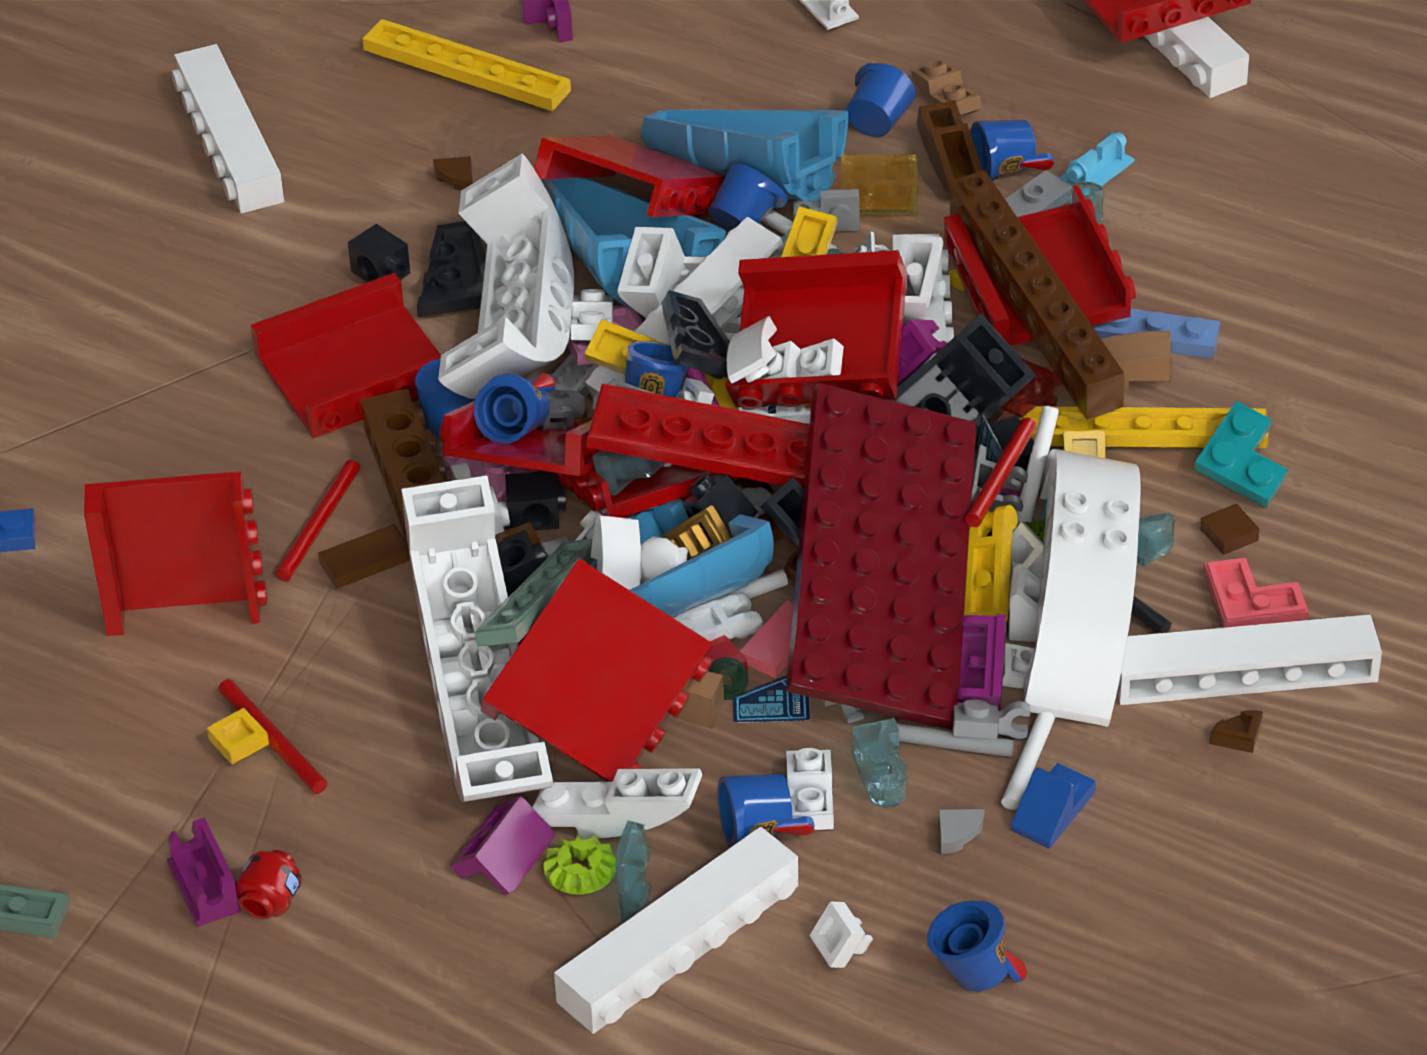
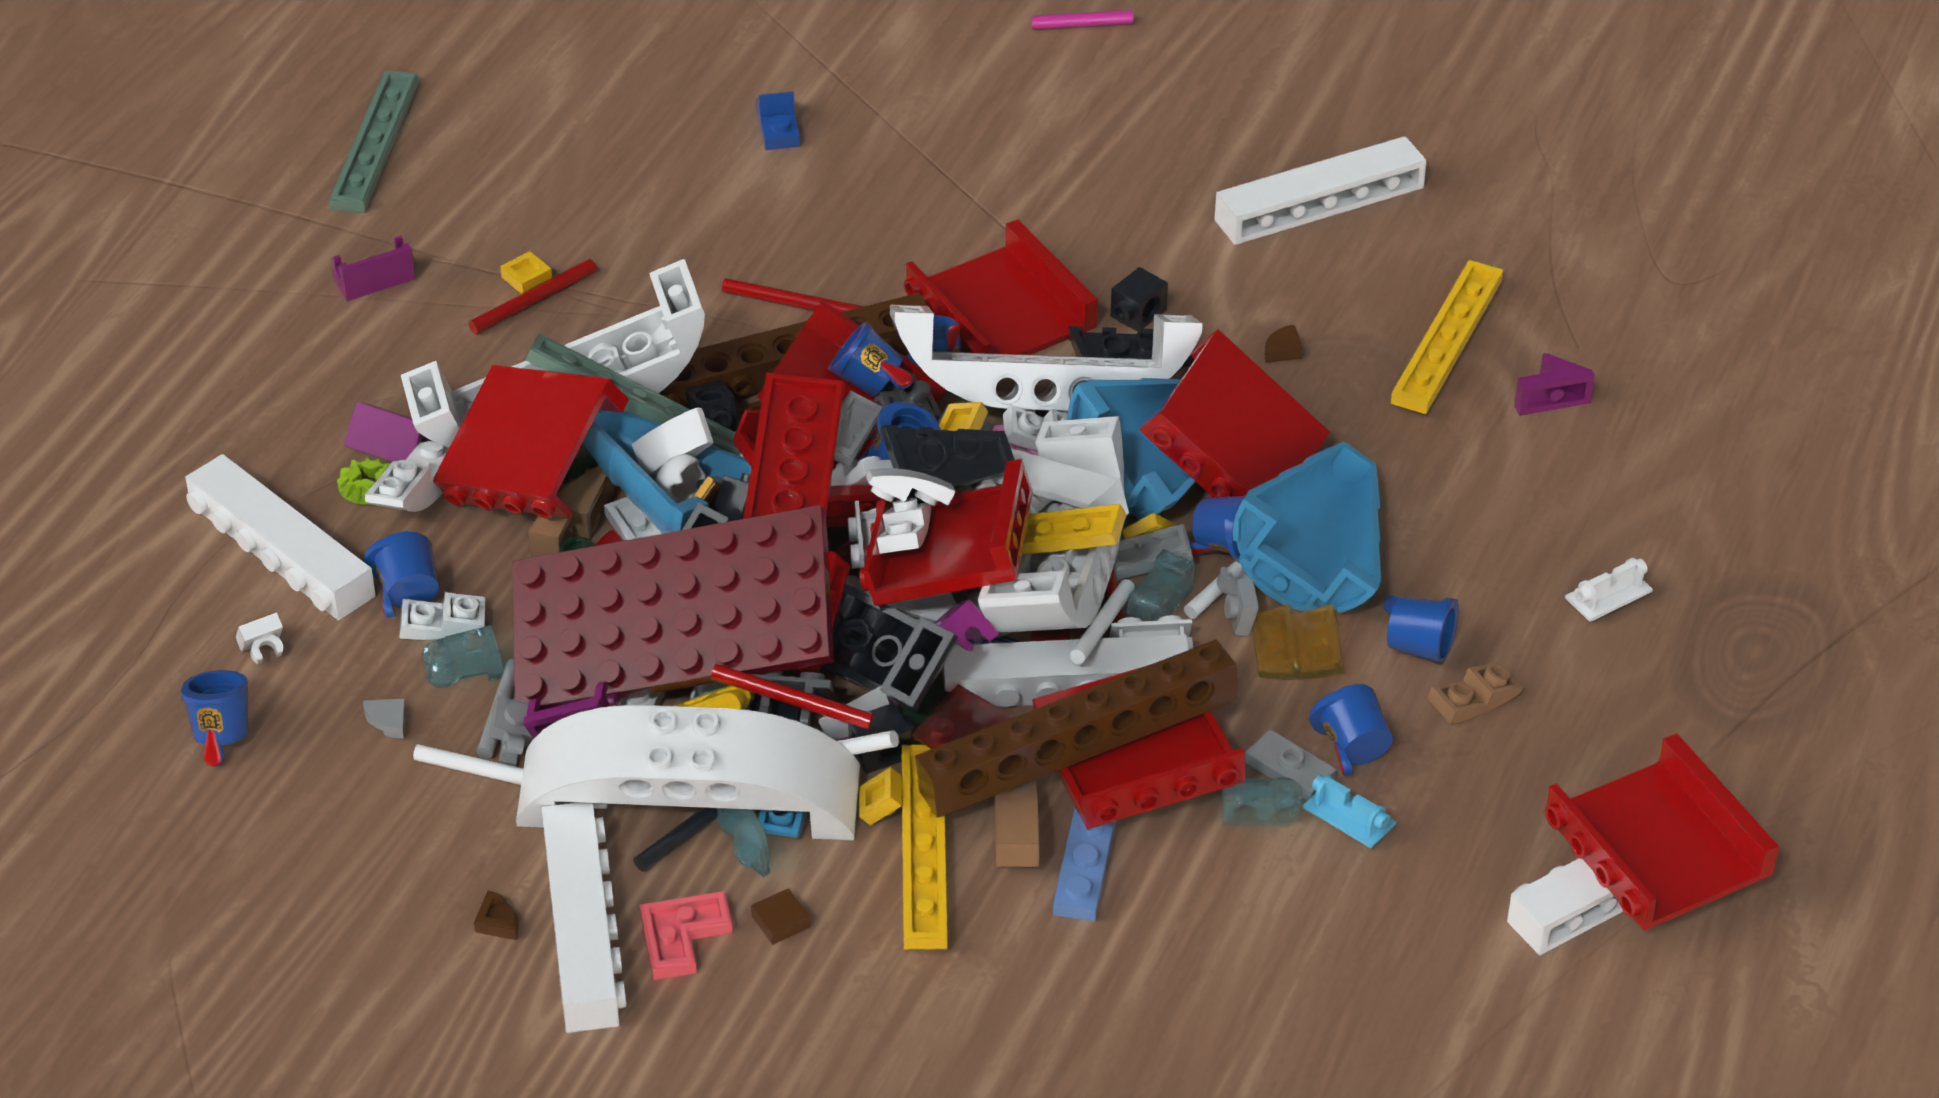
camera: 85 degrees right, 0 degrees up
red panel [84,471,267,636] -> none
red head [235,850,302,919] -> none
reddish brown tile [318,524,410,589] -> none
clear light blue slope [616,820,651,923] -> none
reddish brown slope [916,100,982,194] -> none
blue slope [1011,763,1096,849] -> none
teal plate [1194,401,1288,508] -> none

